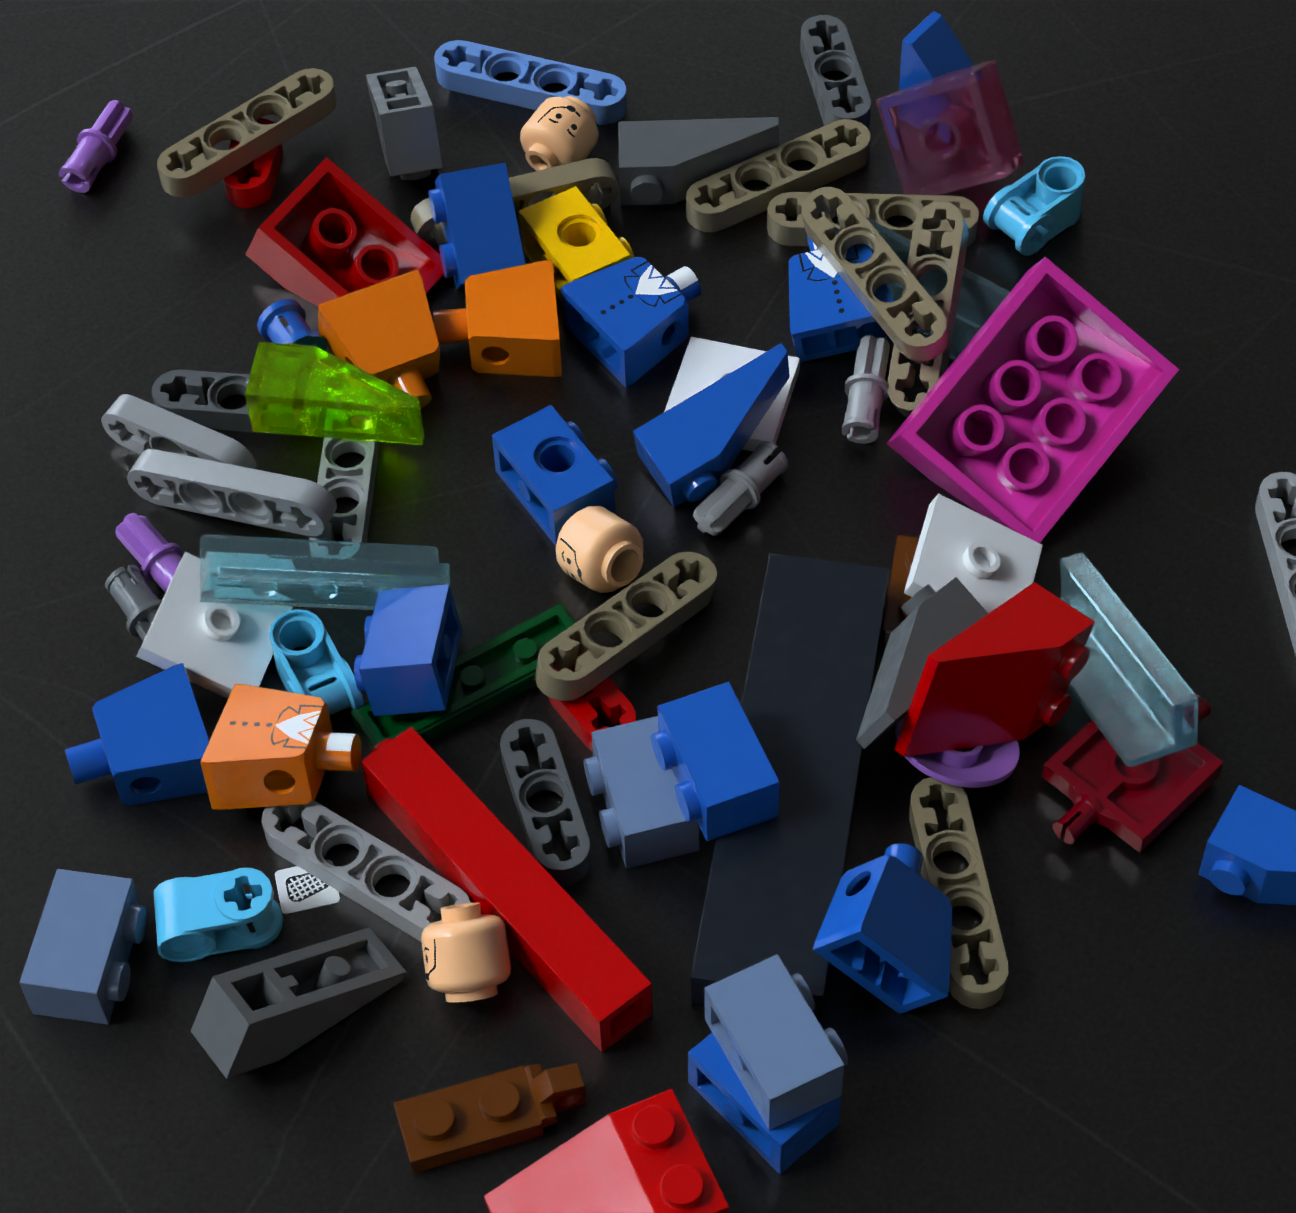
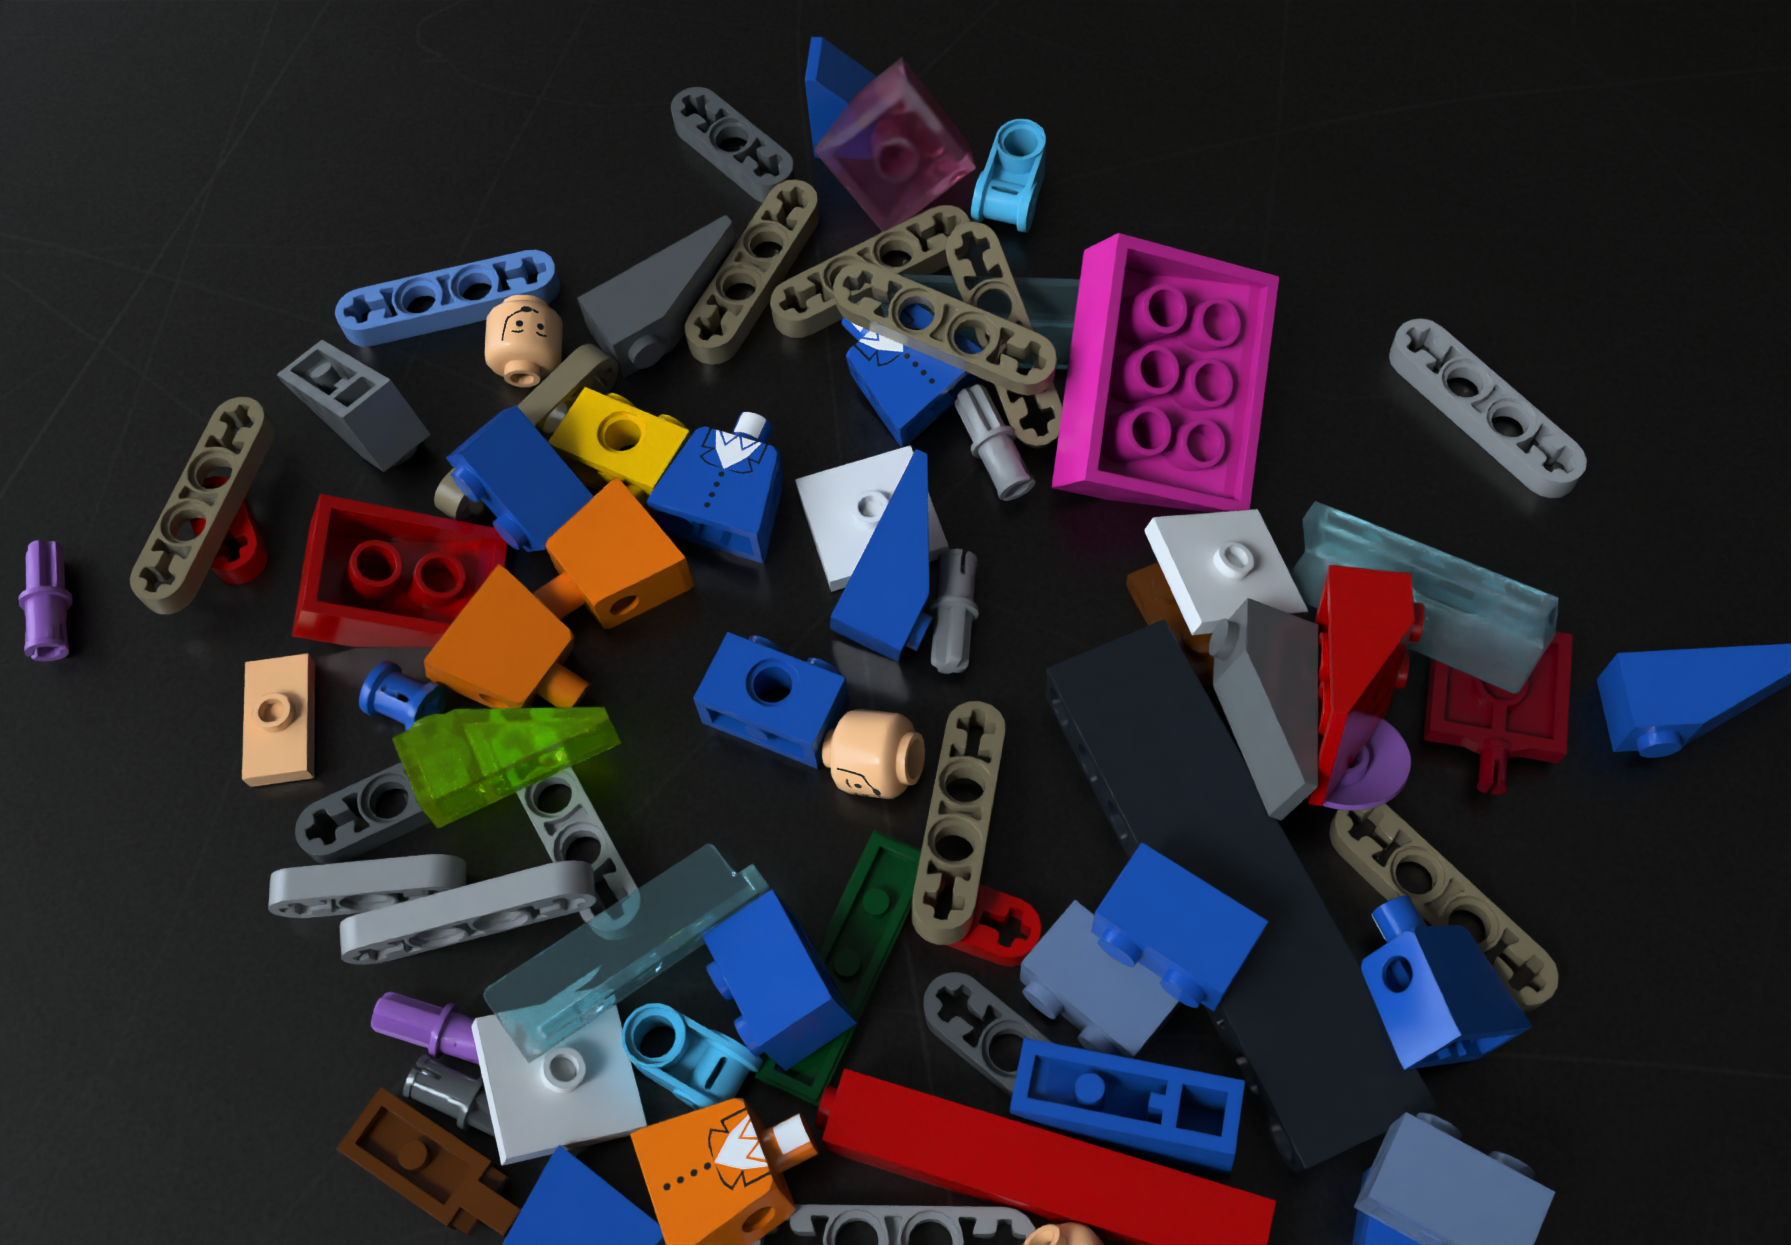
camera: 30 degrees left, 10 degrees up
none -> light nougat plate [242,653,315,787]
none -> reddish brown hinge [336,1087,522,1238]
none -> blue slope [1010,1038,1245,1178]

